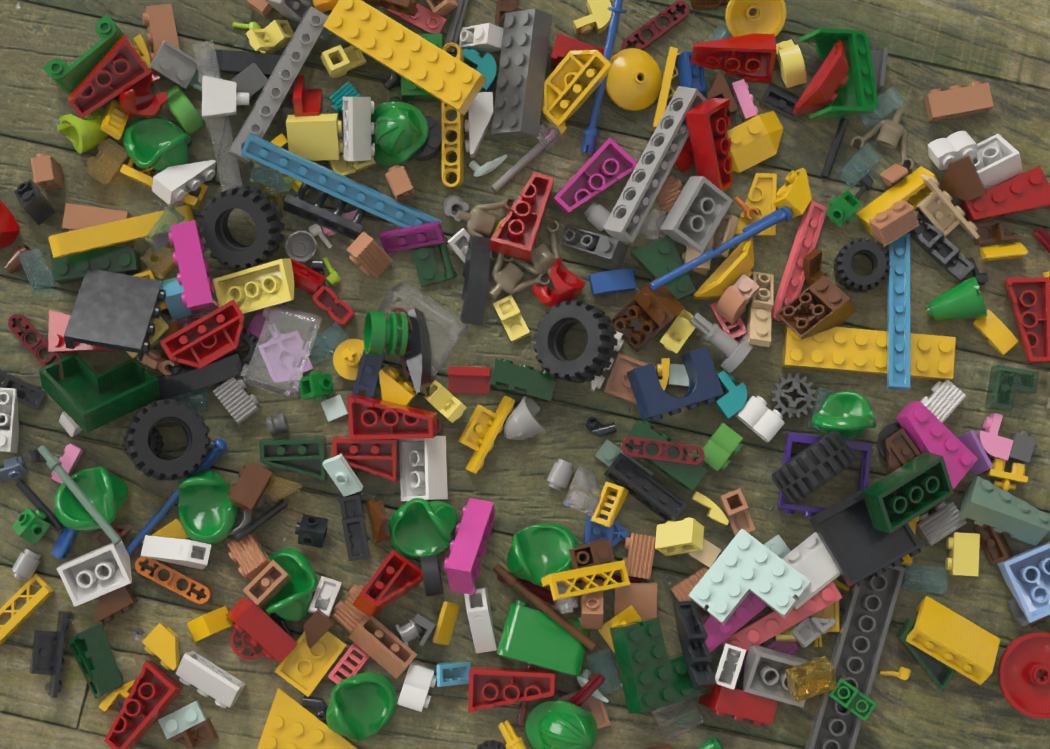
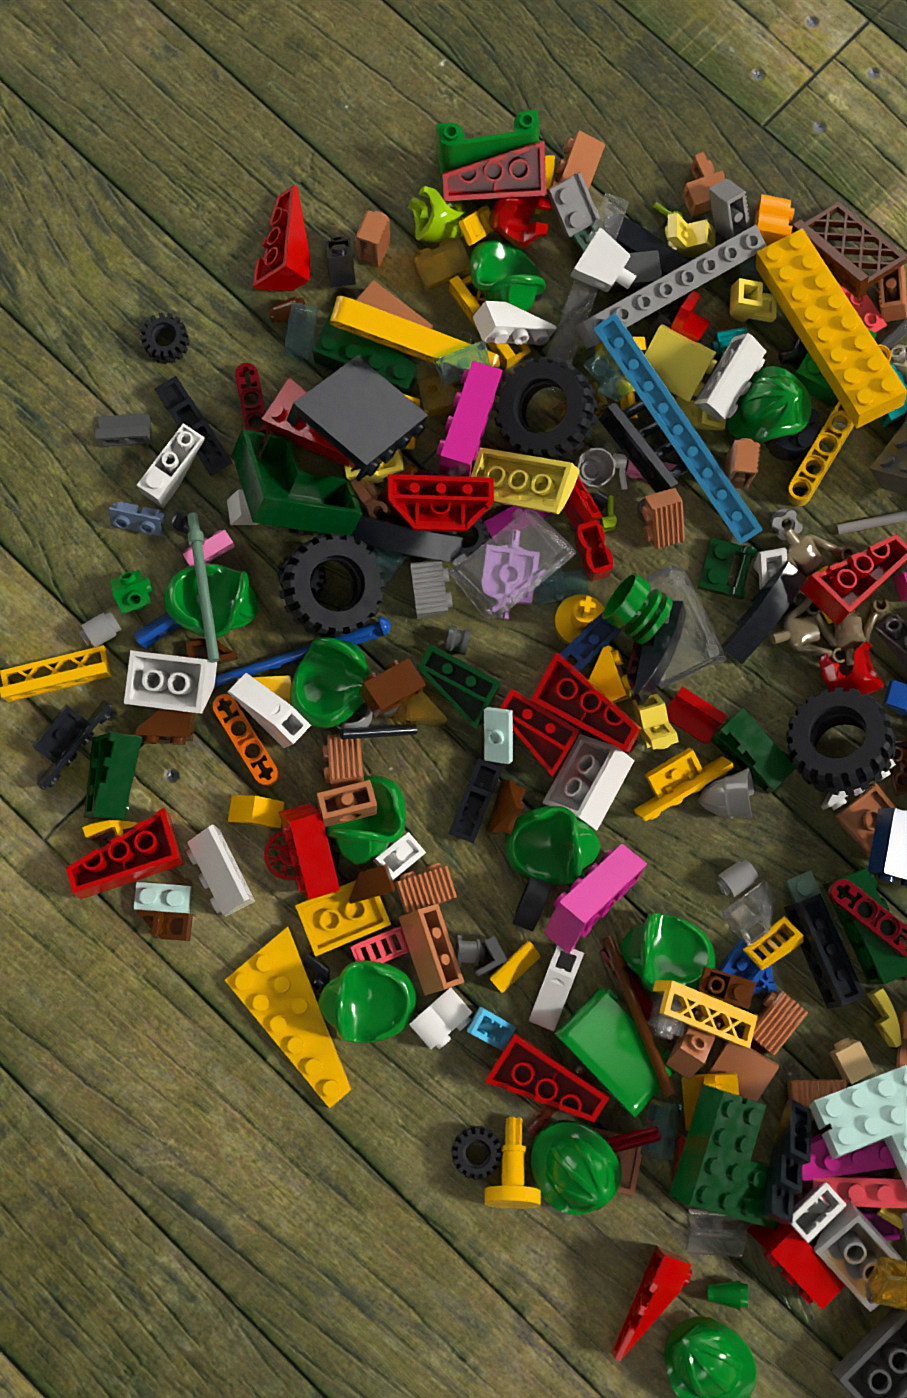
camera: 25 degrees right, 5 degrees down
black bar [16,480,64,531] -> none
yellow slope [142,622,180,671] -> none
medium azure slope [163,277,193,320] -> none
bright green animal [165,84,205,135] -> none
black brick [295,514,328,548] -> none
green brick [298,370,334,402] -> none
light aqua tile [321,395,348,422] -> none
red wedge [352,550,423,617] -> none
magenta tile [379,221,445,253] -> none
white slope [465,92,494,158] -> none
light aqua bar [469,154,507,177] -> none
light yellow slope [493,295,531,344] -> none
light aqua bar [577,669,609,703] -> none
black arm [586,417,617,437] -> none
light yellow brick [655,518,704,556] -> none

